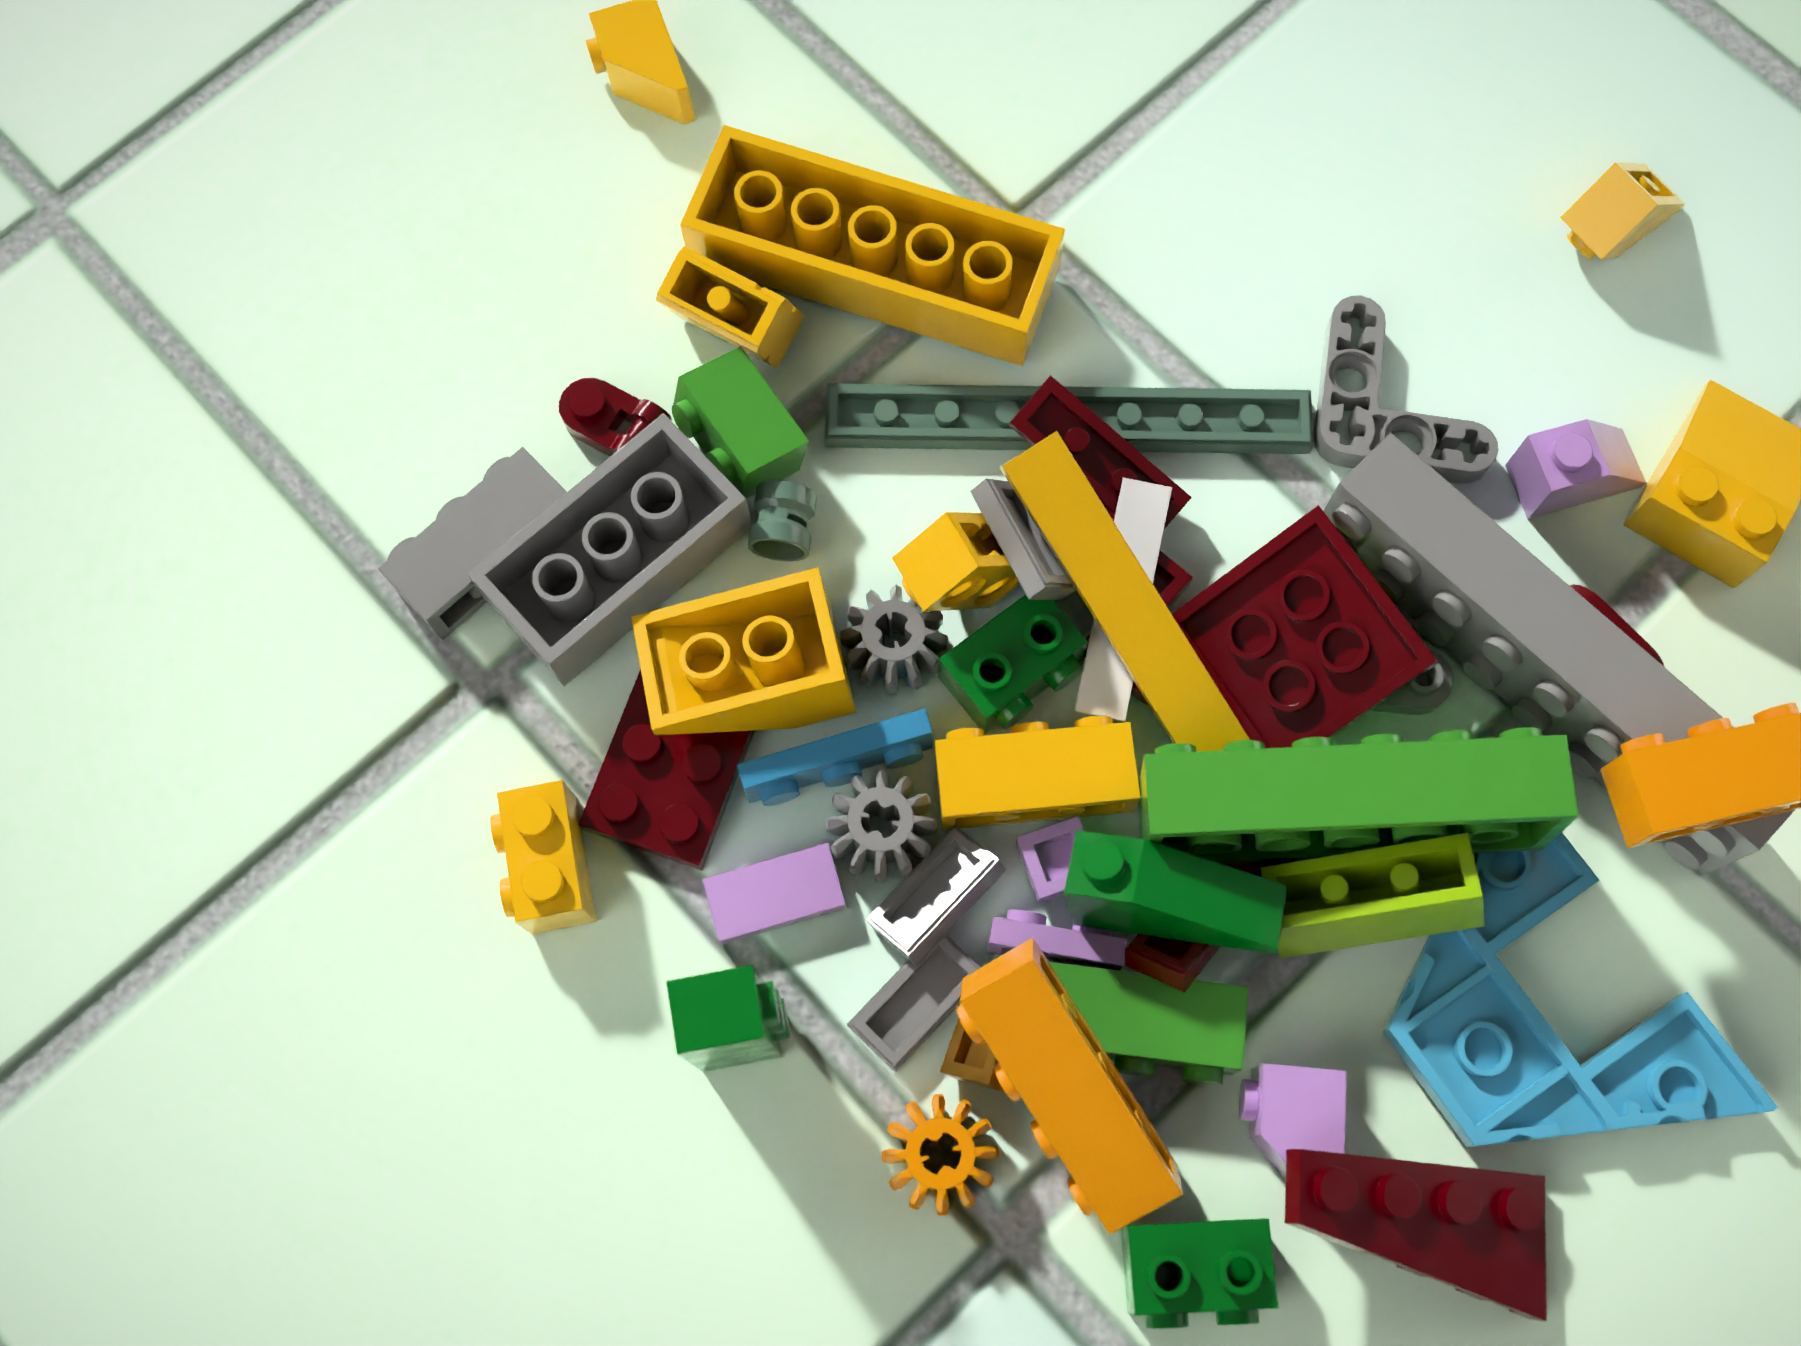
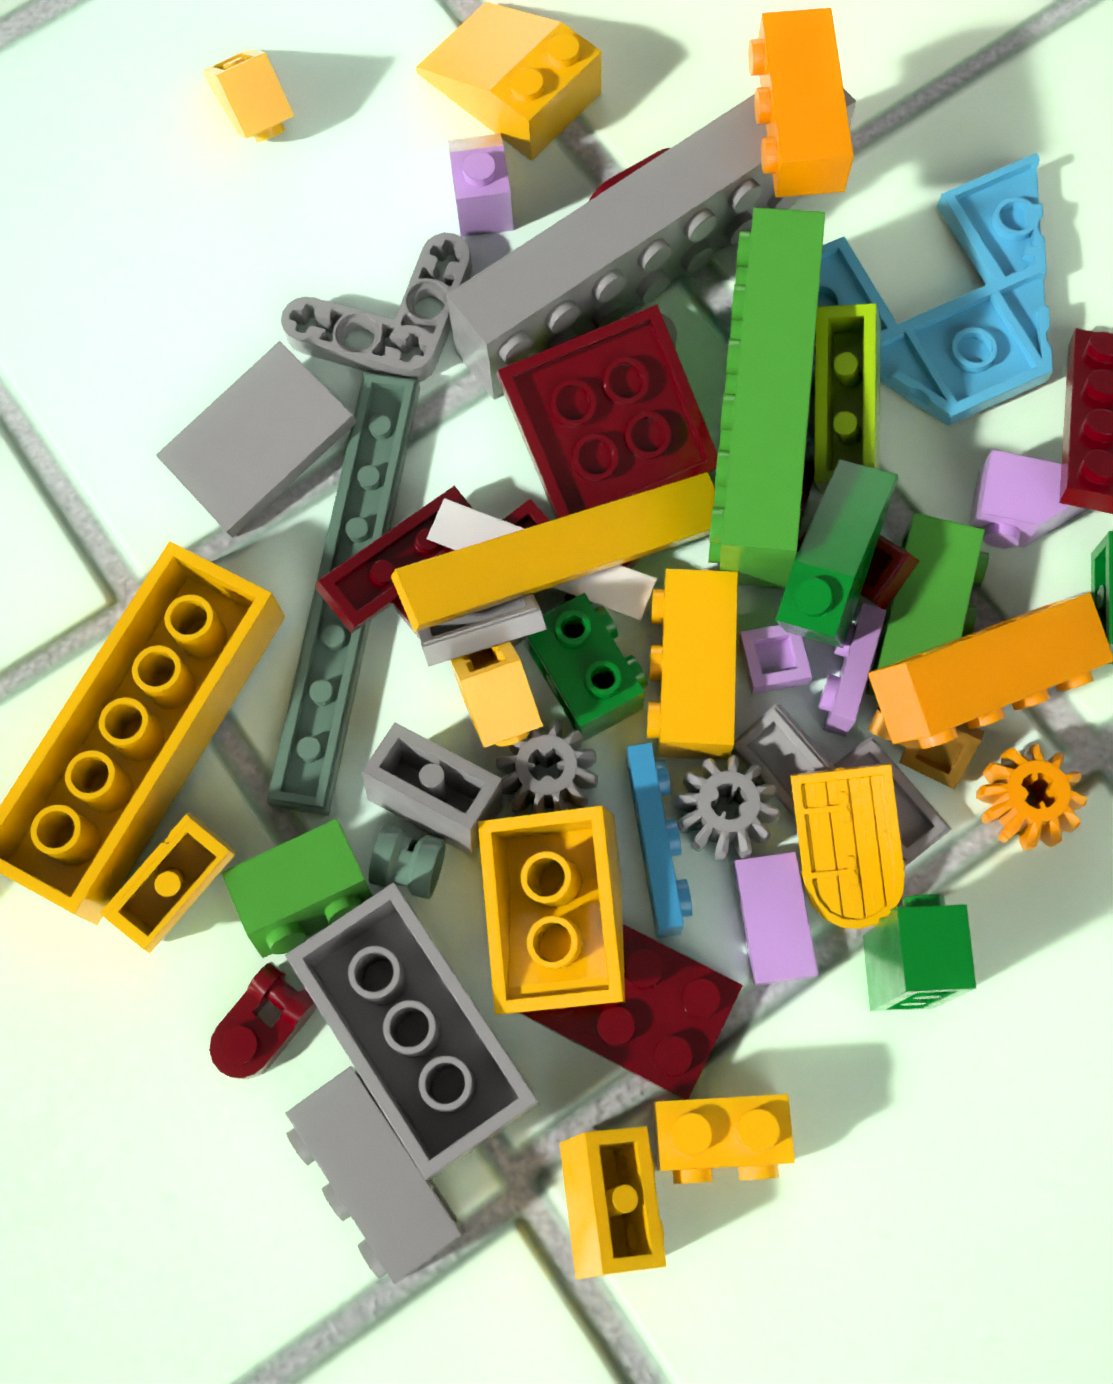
camera: 80 degrees left, 0 degrees up
none -> light grey tile [155,341,357,537]
none -> light grey brick [361,722,503,856]
none -> yellow brick [559,1126,667,1280]
none -> yellow window [790,763,906,929]

